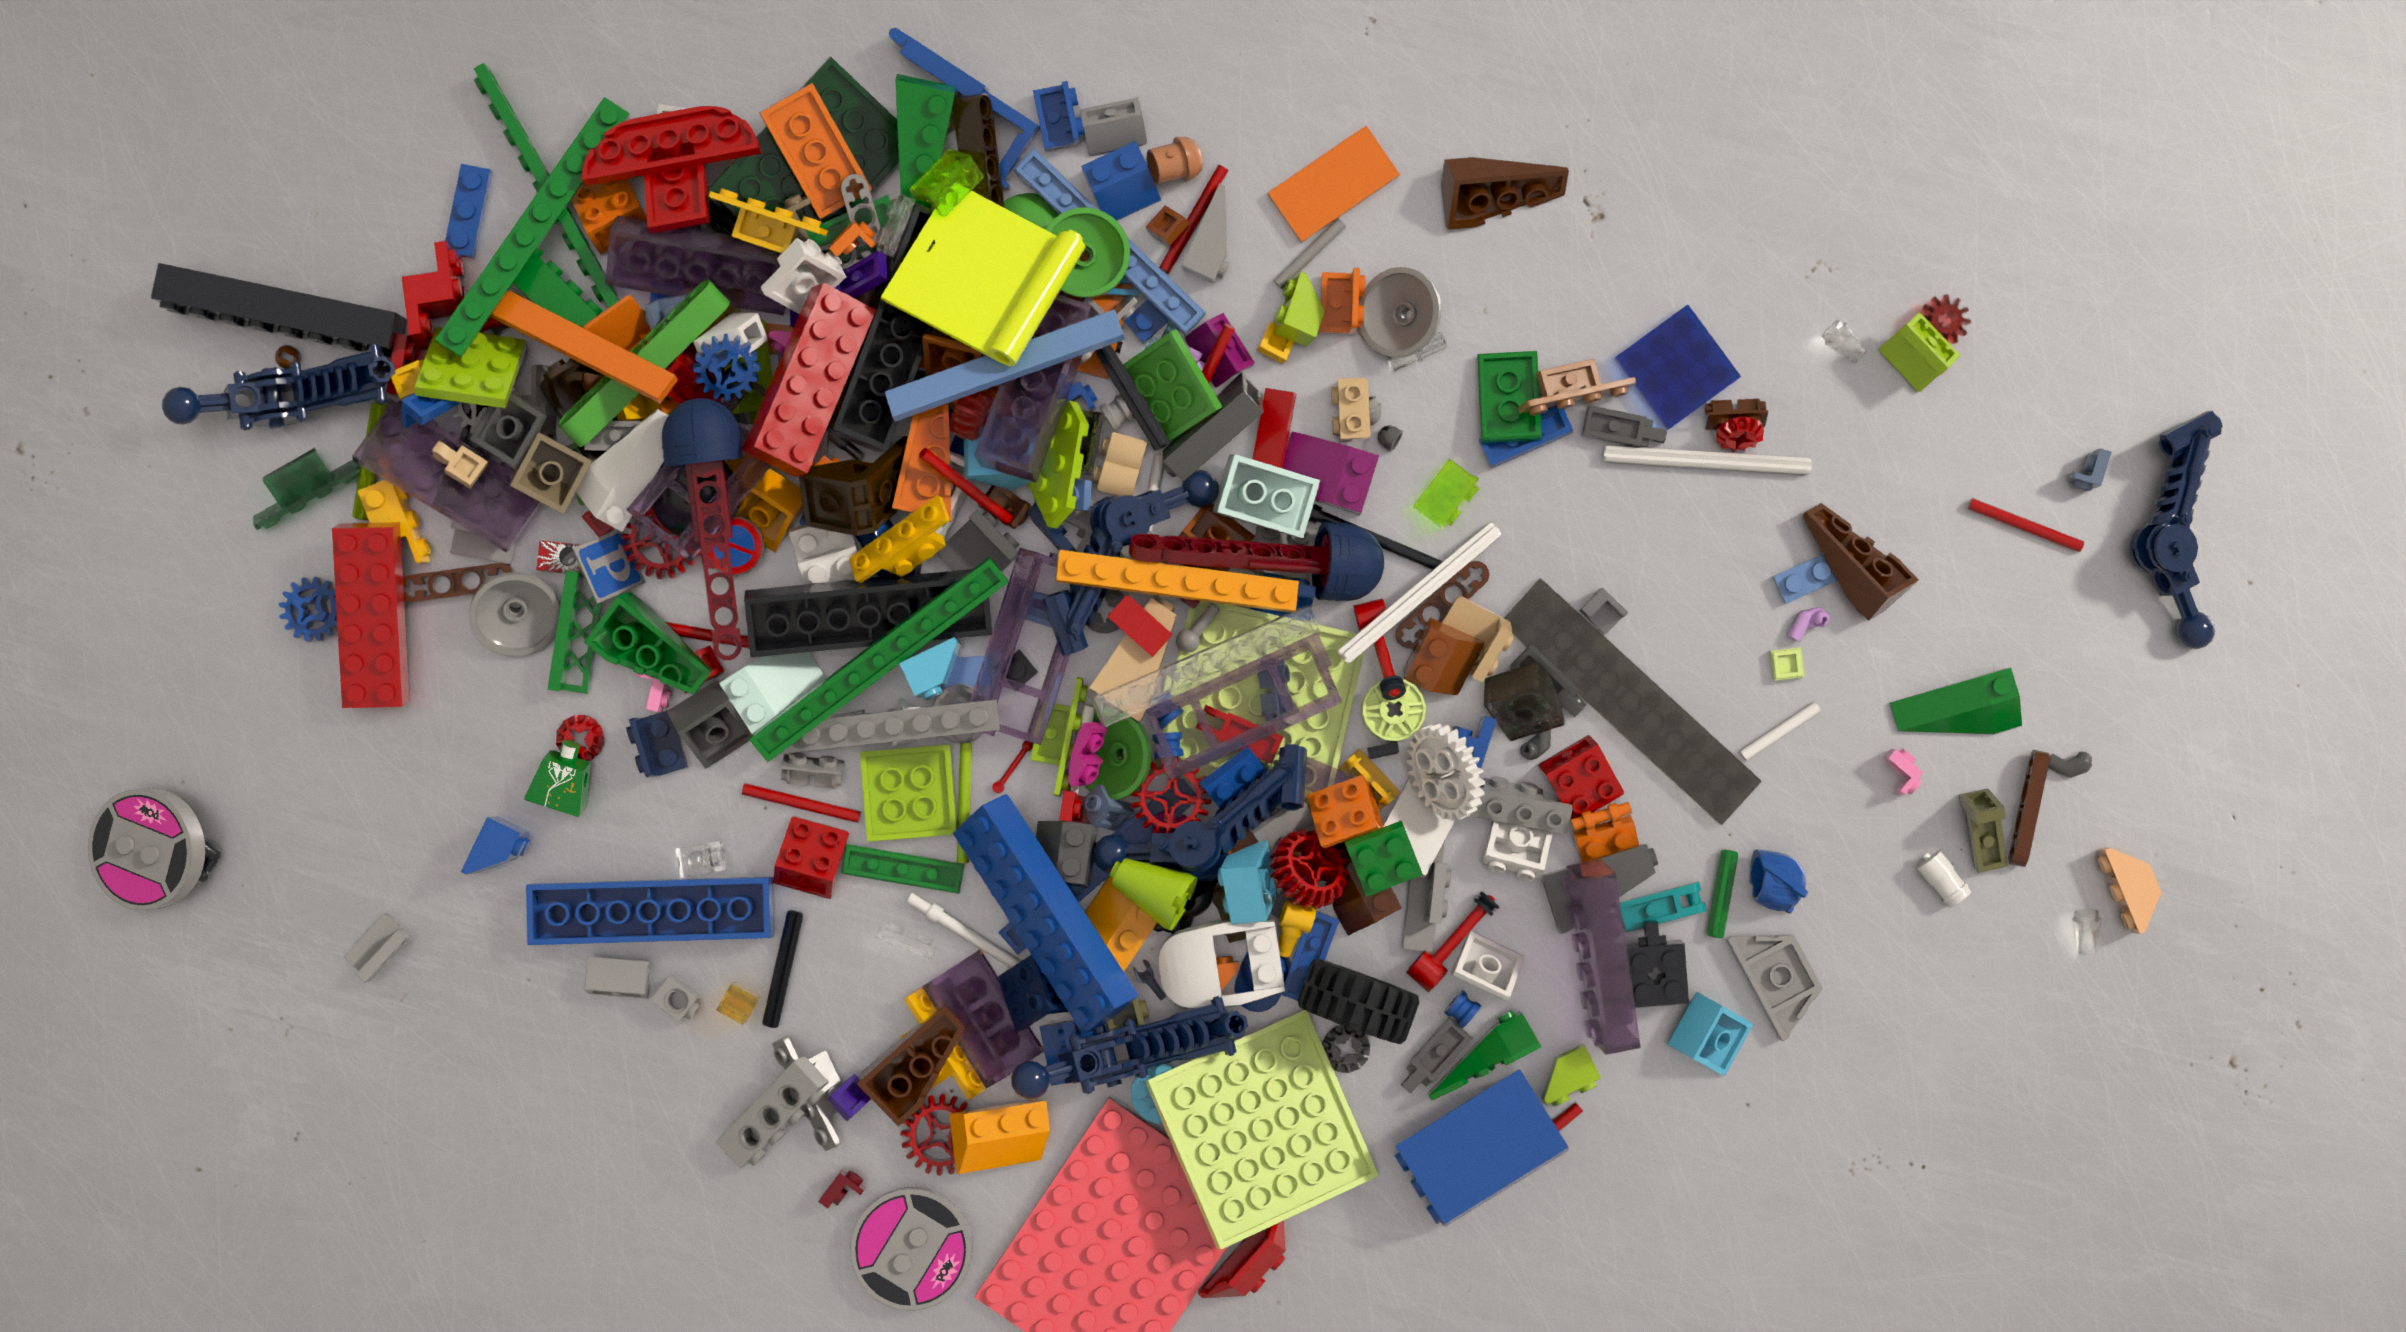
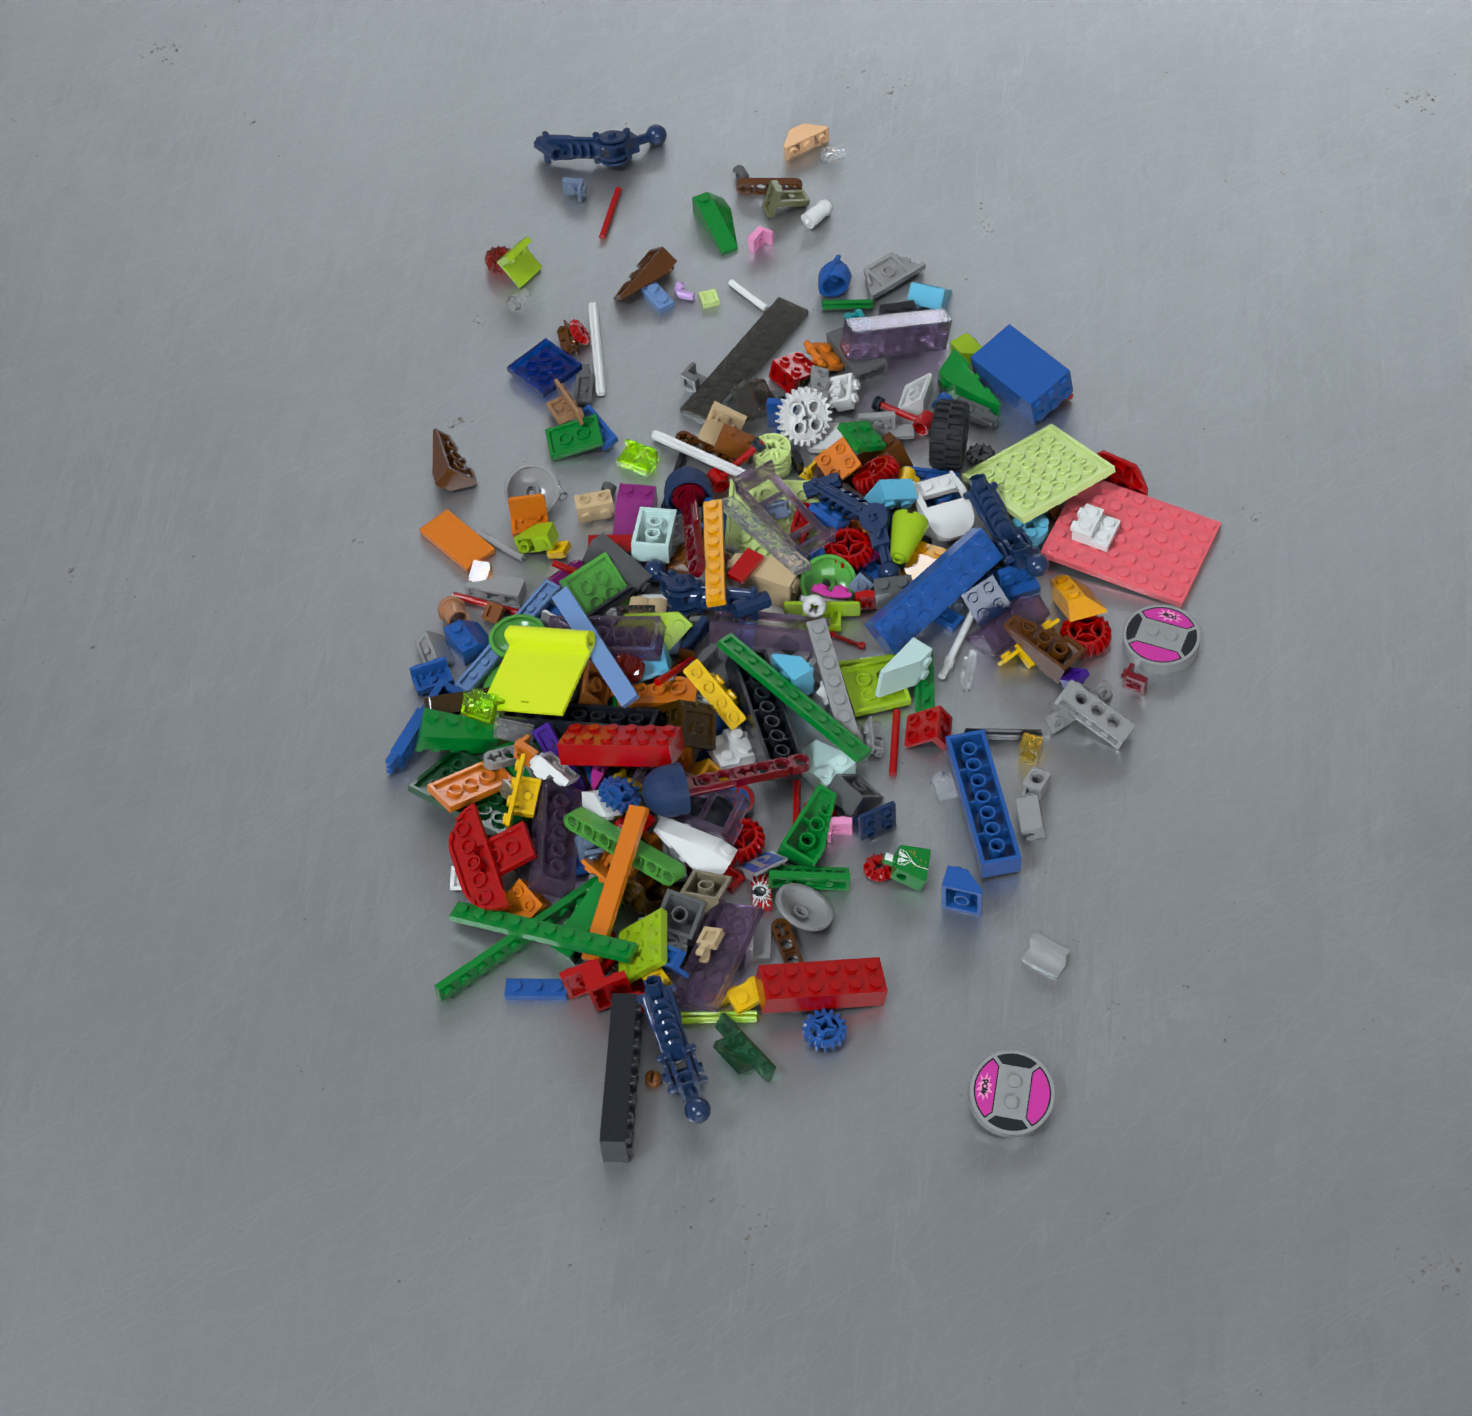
camera: 90 degrees left, 35 degrees down
none -> slope [468,560,493,582]
none -> white piece [802,594,826,619]
none -> light aqua slope [875,637,932,698]
none -> white plate [1070,503,1121,552]

